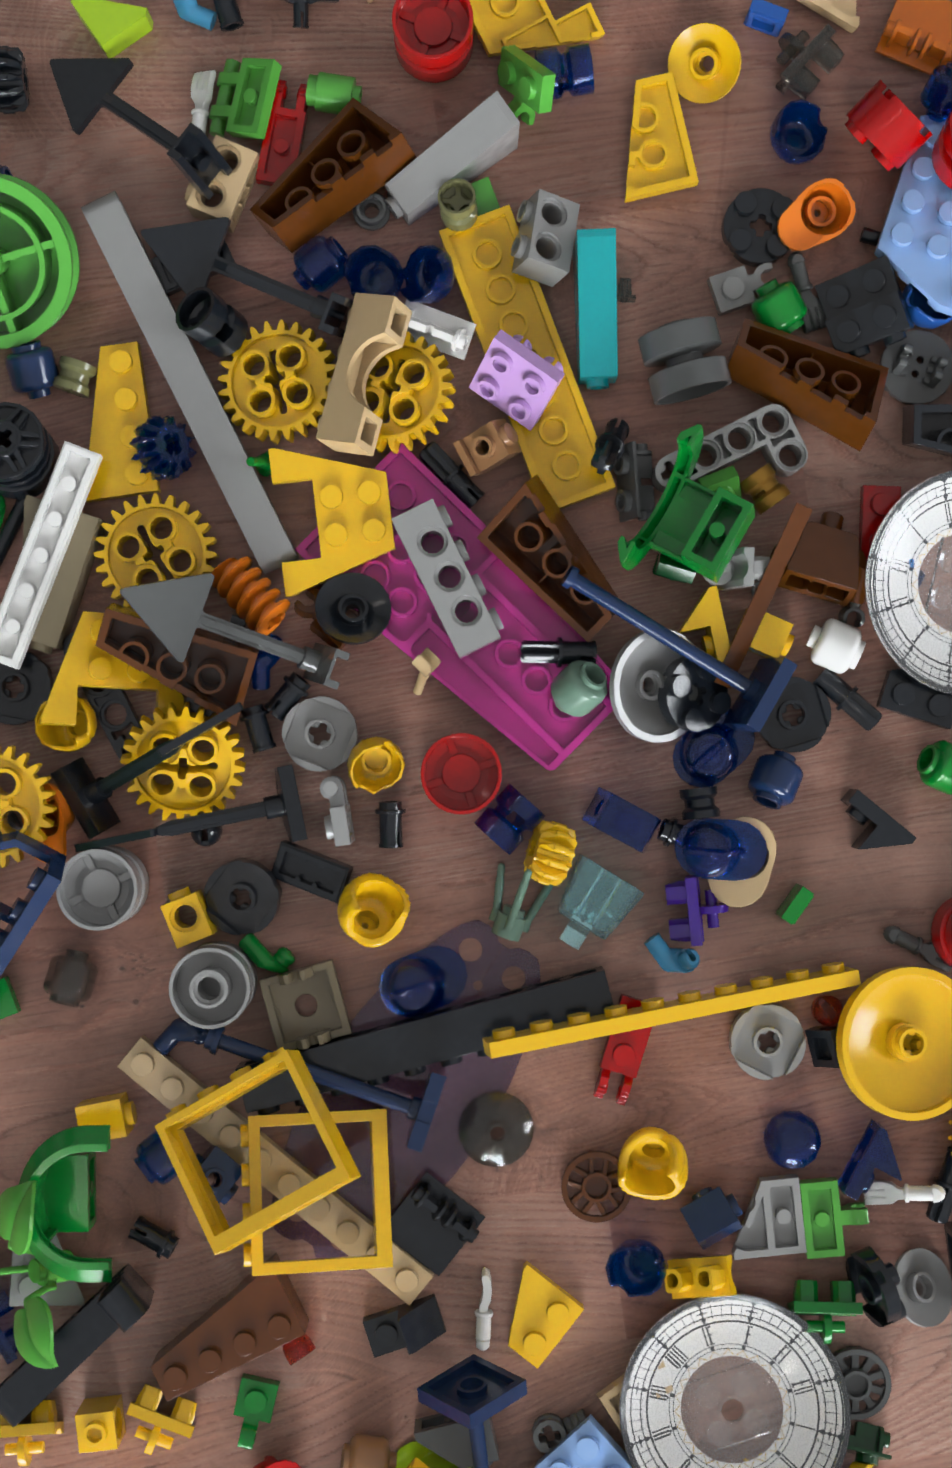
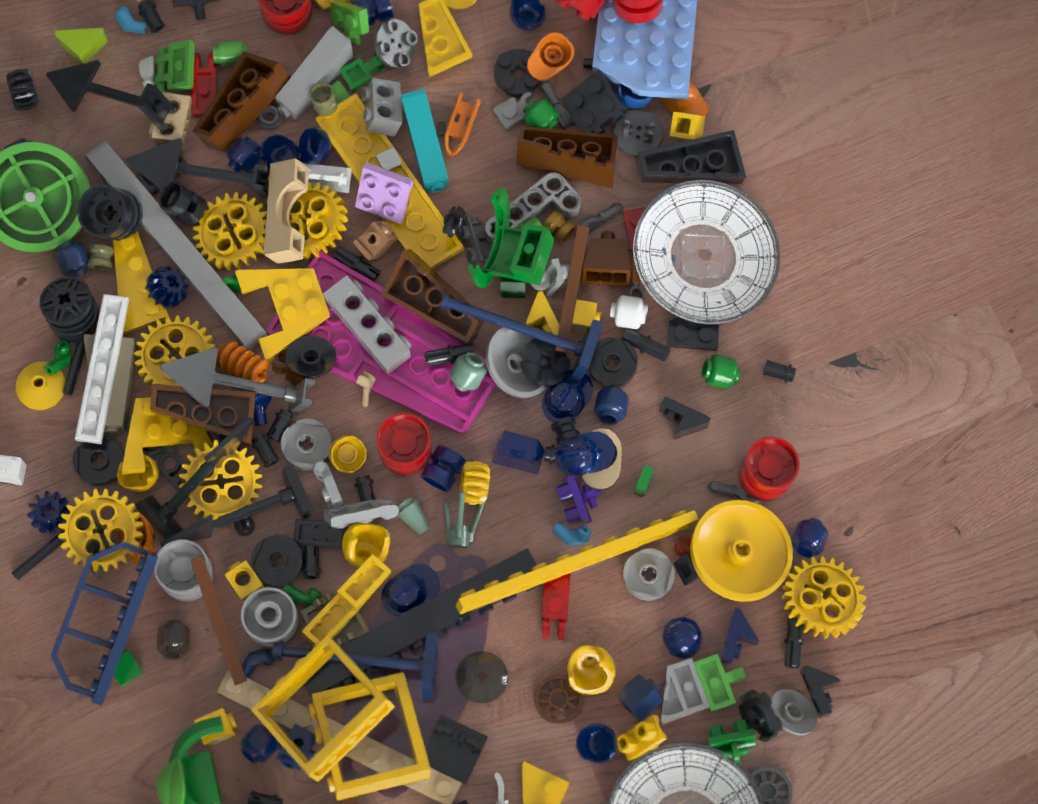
camera: 10 degrees left, 15 degrees down
clear light blue torso [557,853,645,950] -> none
dark grey wheel [638,316,732,405] -> none
white piece [862,1180,946,1205] -> none
none -> black wheel [77,185,143,241]
none -> reddish brown sticker [190,556,247,685]
none -> black pin [301,545,322,580]
none -> yellow slope [302,554,392,647]
none -> light grey hinge [323,498,399,528]
none -> green plate [339,56,385,92]
none -> plate [374,19,418,68]
none -> white sticker [377,148,402,170]
none -> sand green cone [397,497,431,535]
none -> orange piece [444,93,481,157]
none -> dark grey piece [577,203,623,233]

